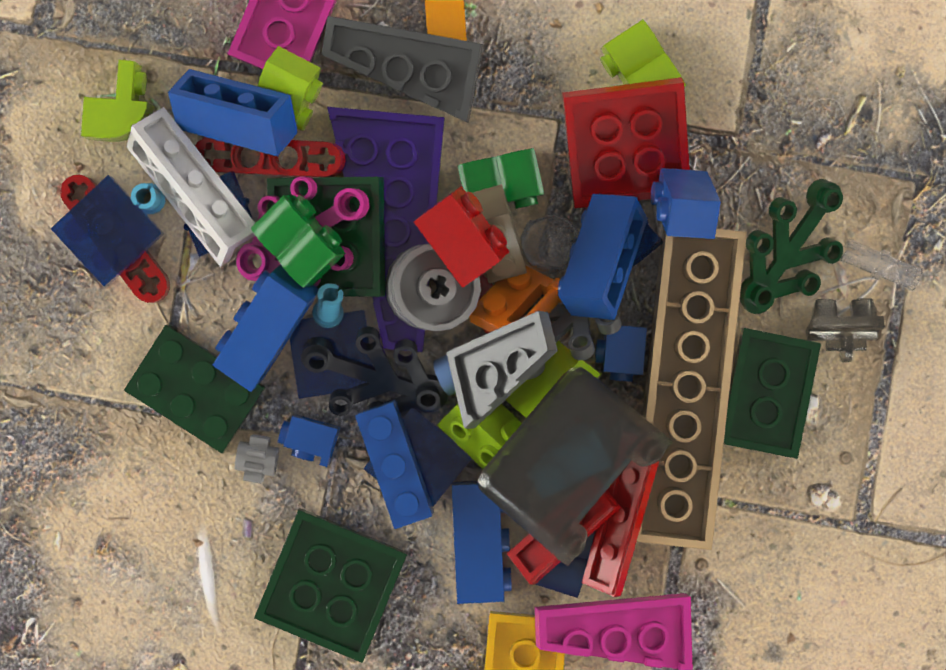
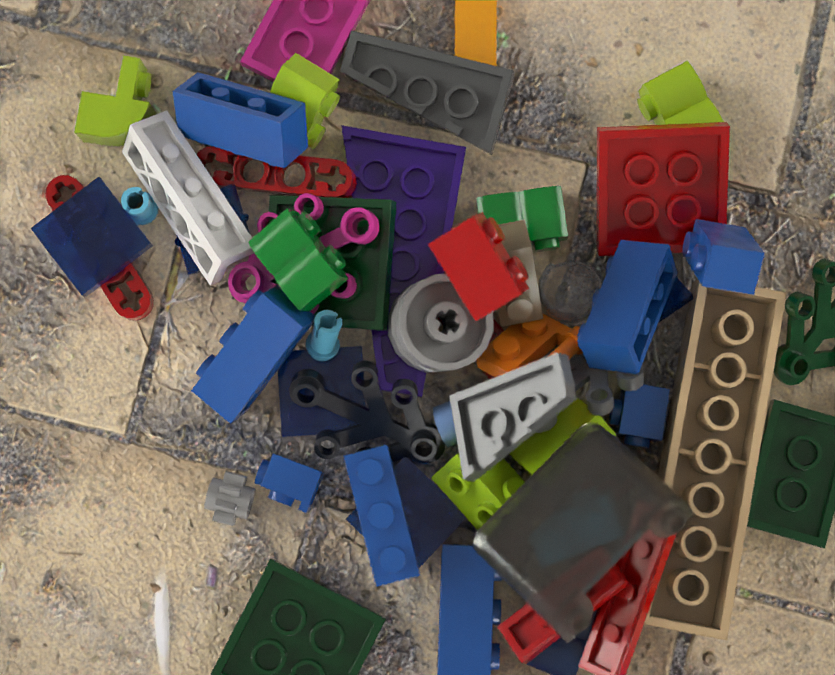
camera: 10 degrees right, 5 degrees down
dark green plate [124,325,266,454] -> none

